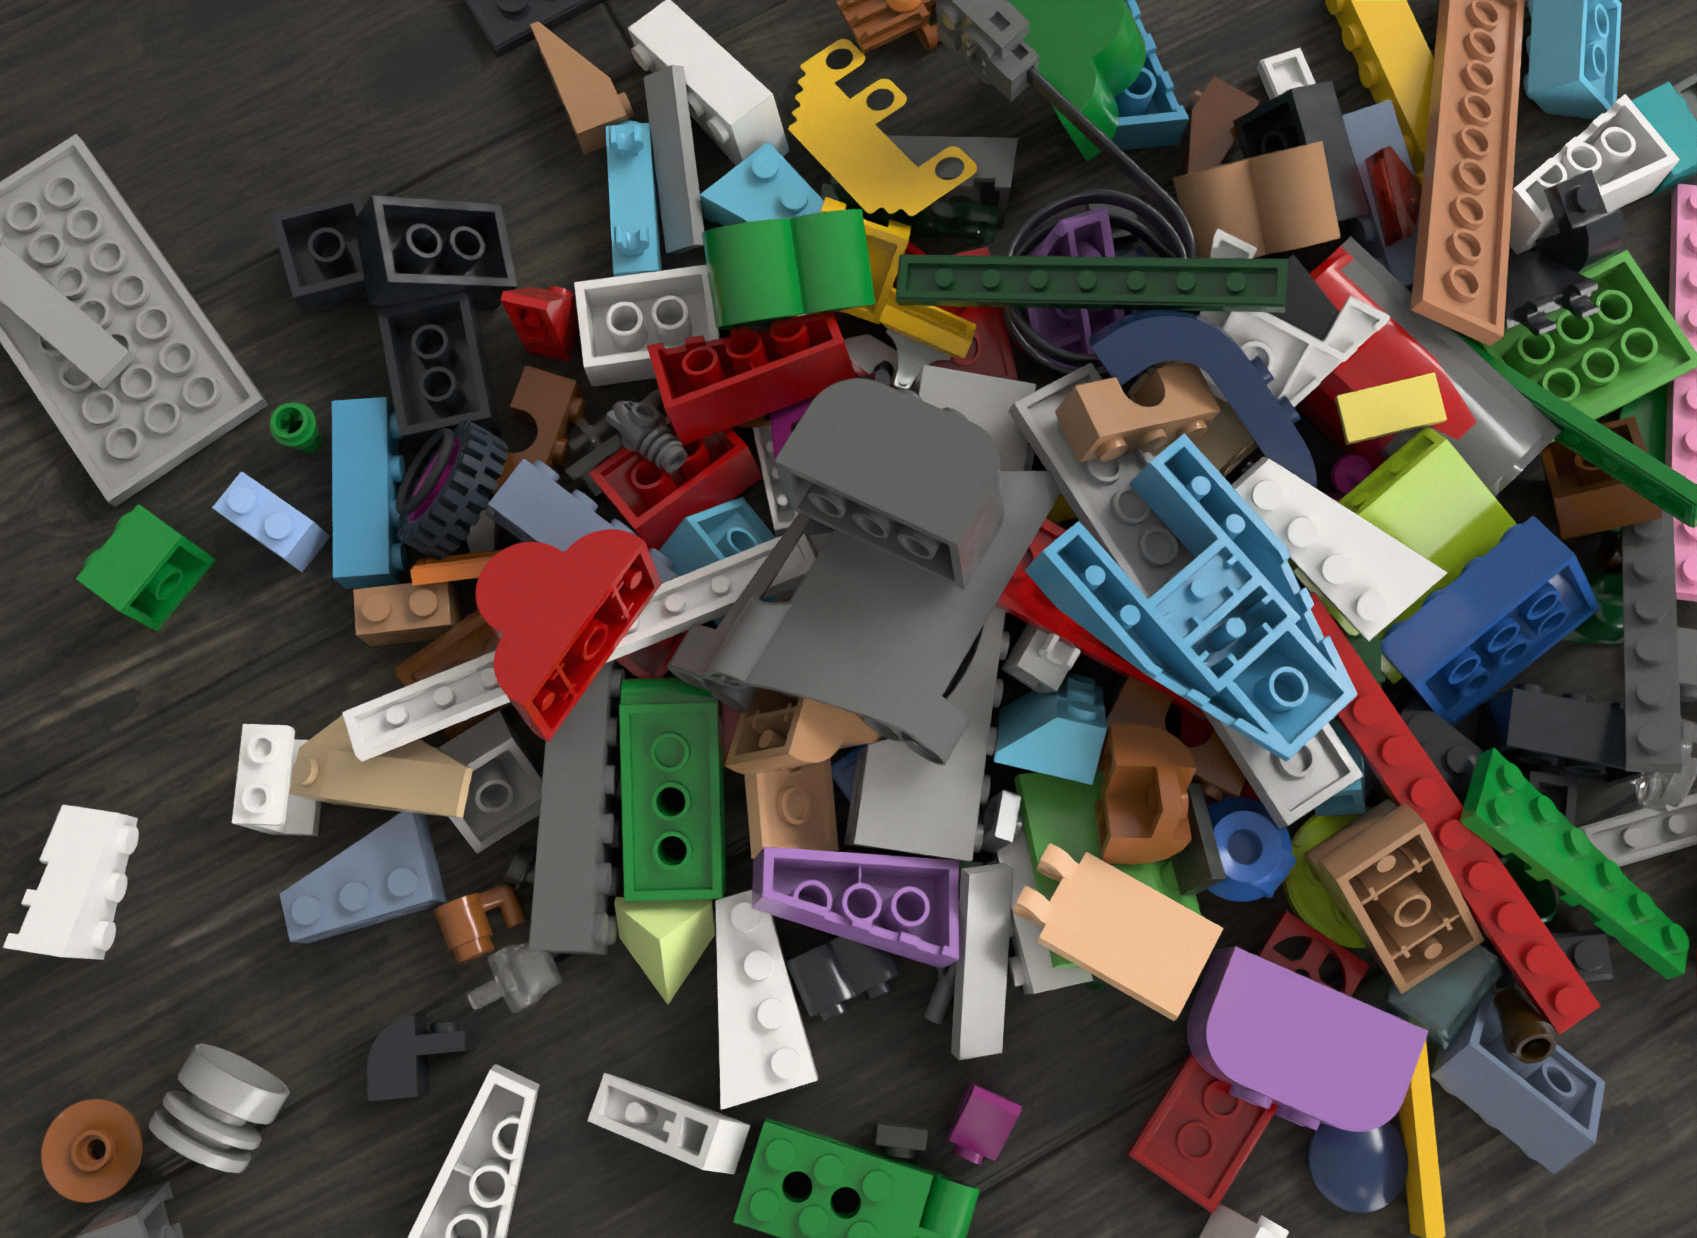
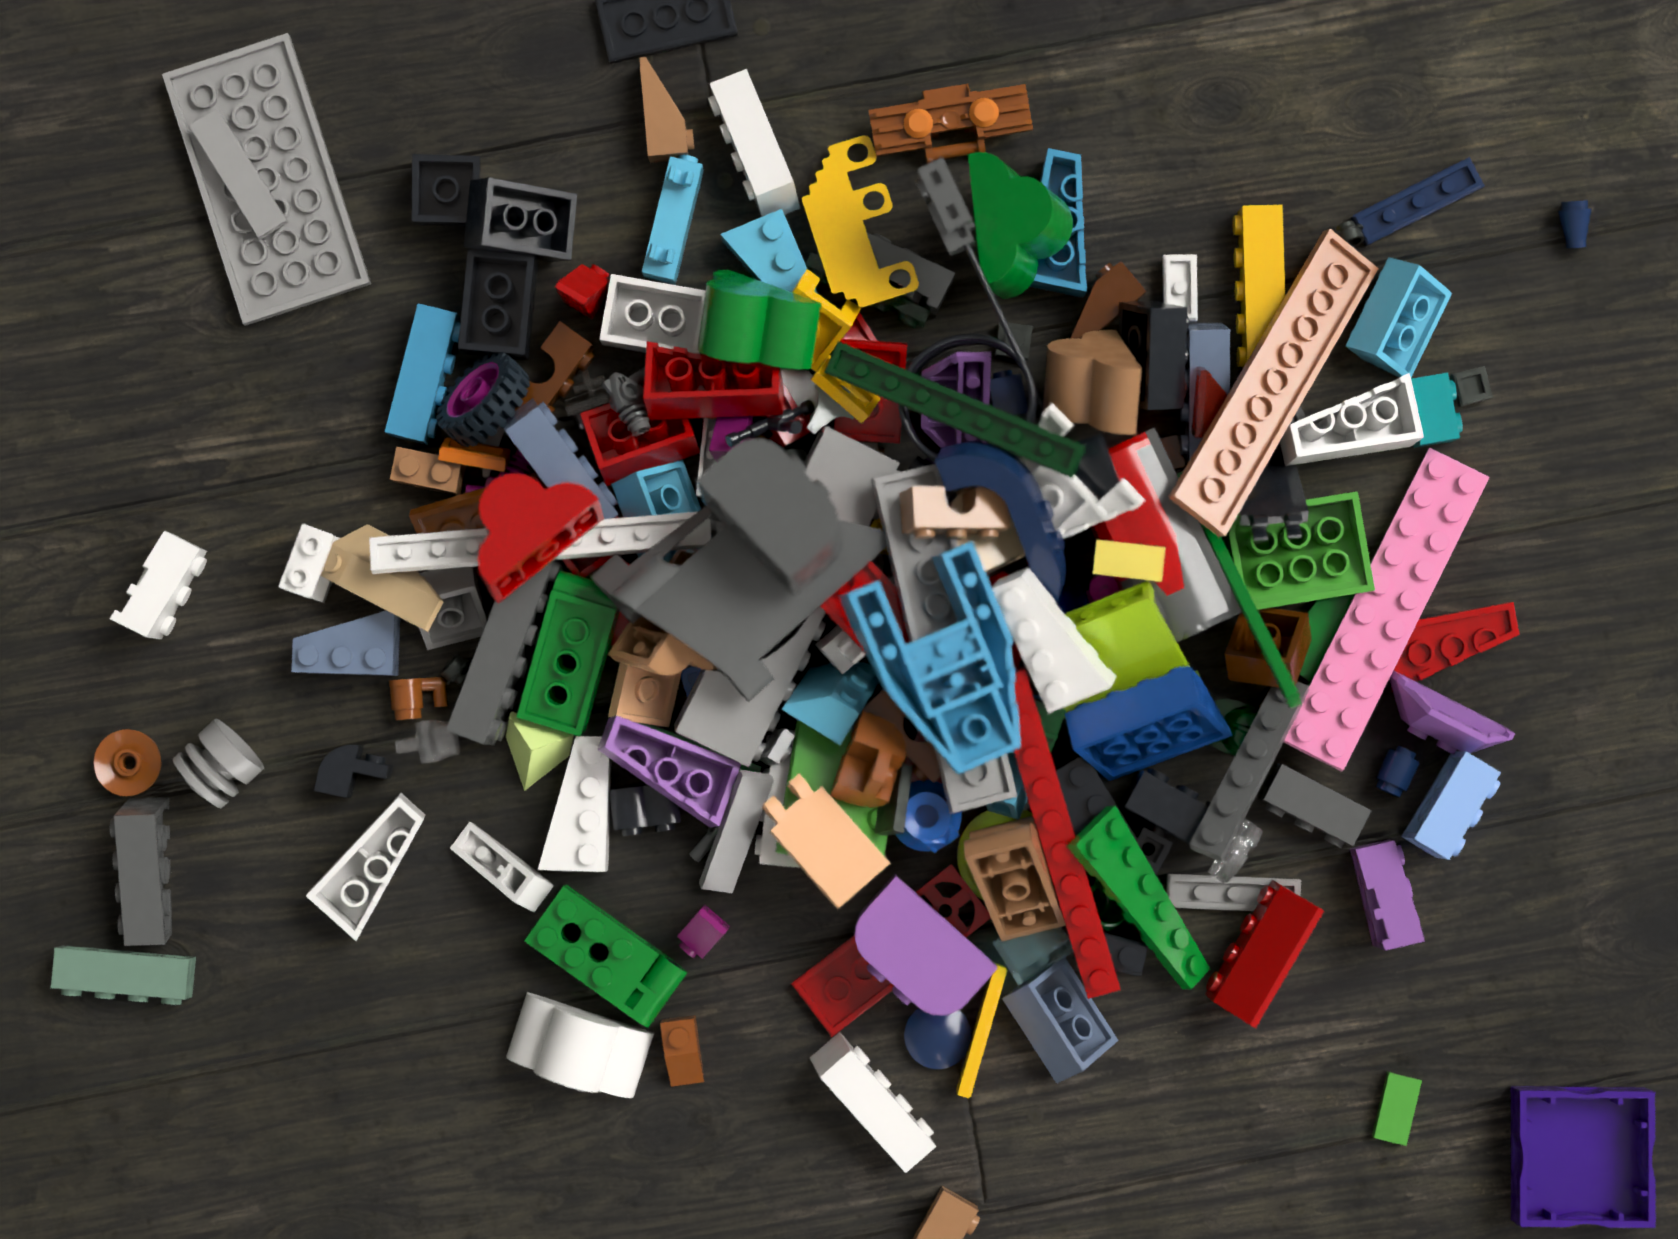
camera: 15 degrees right, 10 degrees up
green brick [76,504,216,631] -> none
light blue brick [212,471,330,572] -> none
green cone [270,402,322,454] -> none
black tyre [395,428,454,516] -> none
light grey tile [644,65,704,254] -> none
pearl dark grey plate [875,1121,928,1158] -> none
dark brown cone [1493,988,1556,1064] -> none
black brick [1536,169,1624,273] -> none

